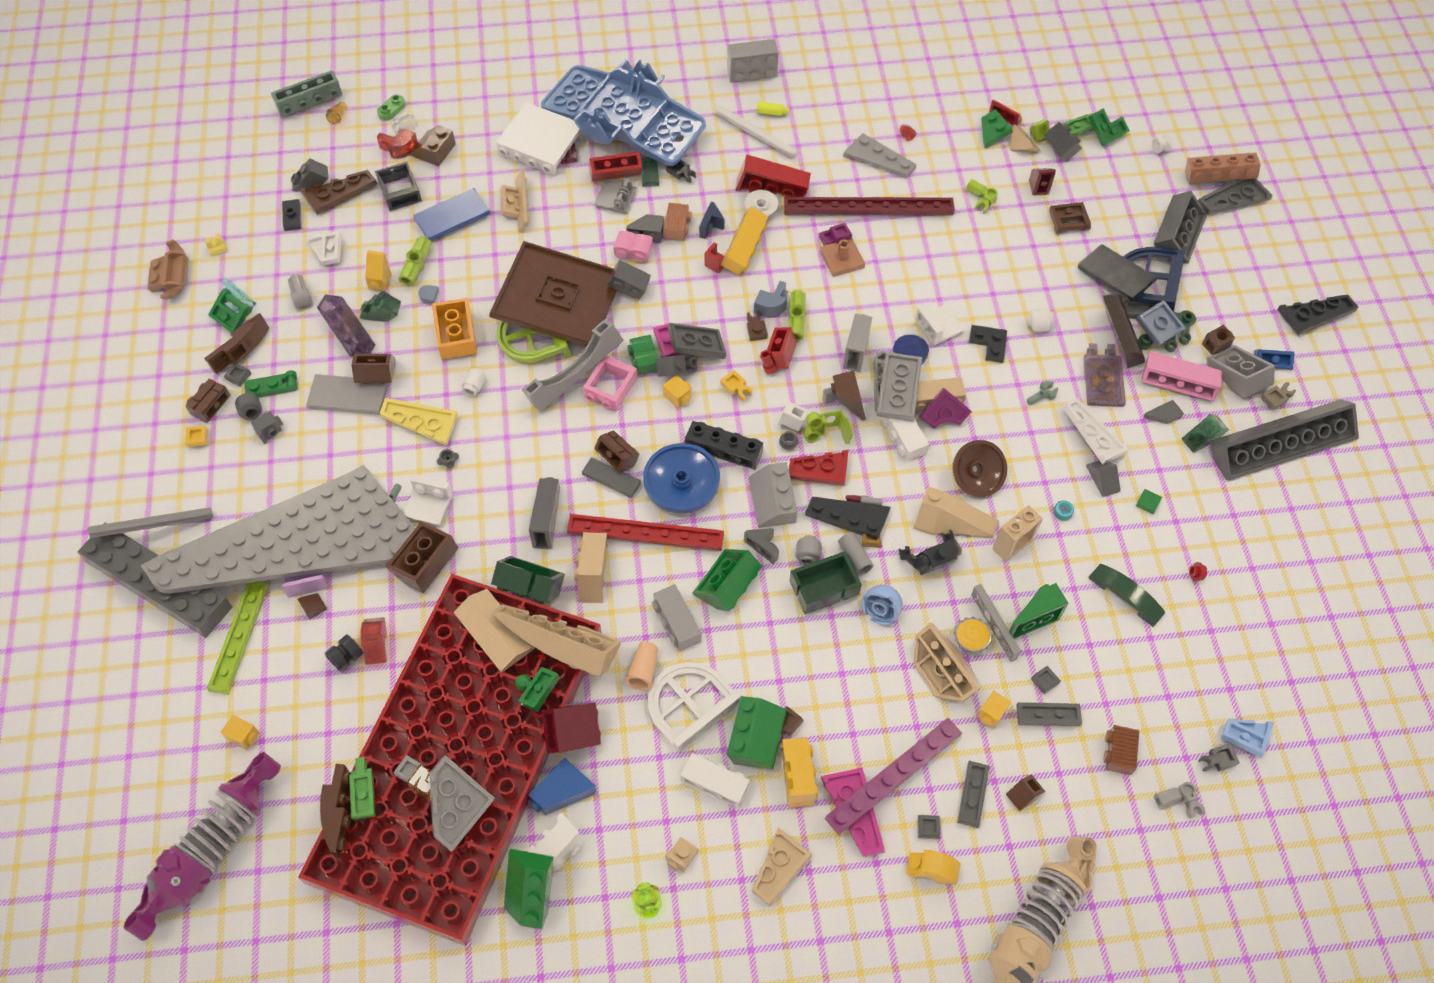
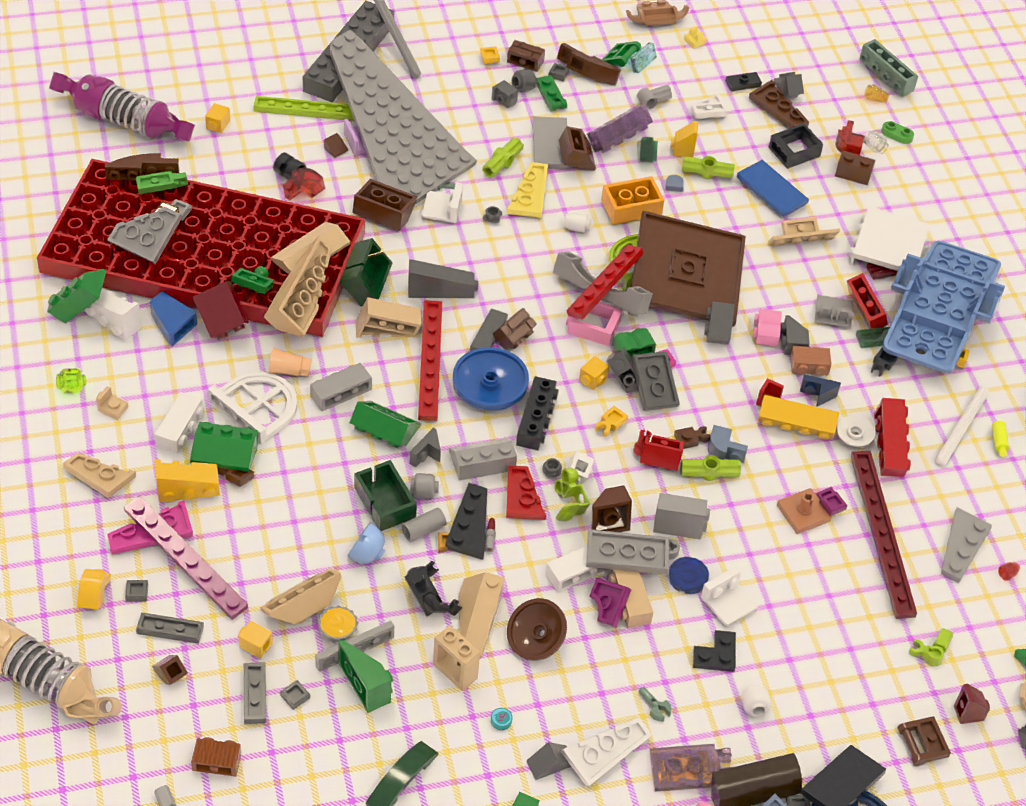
camera: 80 degrees right, 10 degrees down
none -> lime piece [482,137,524,178]
none -> red plate [566,245,644,320]

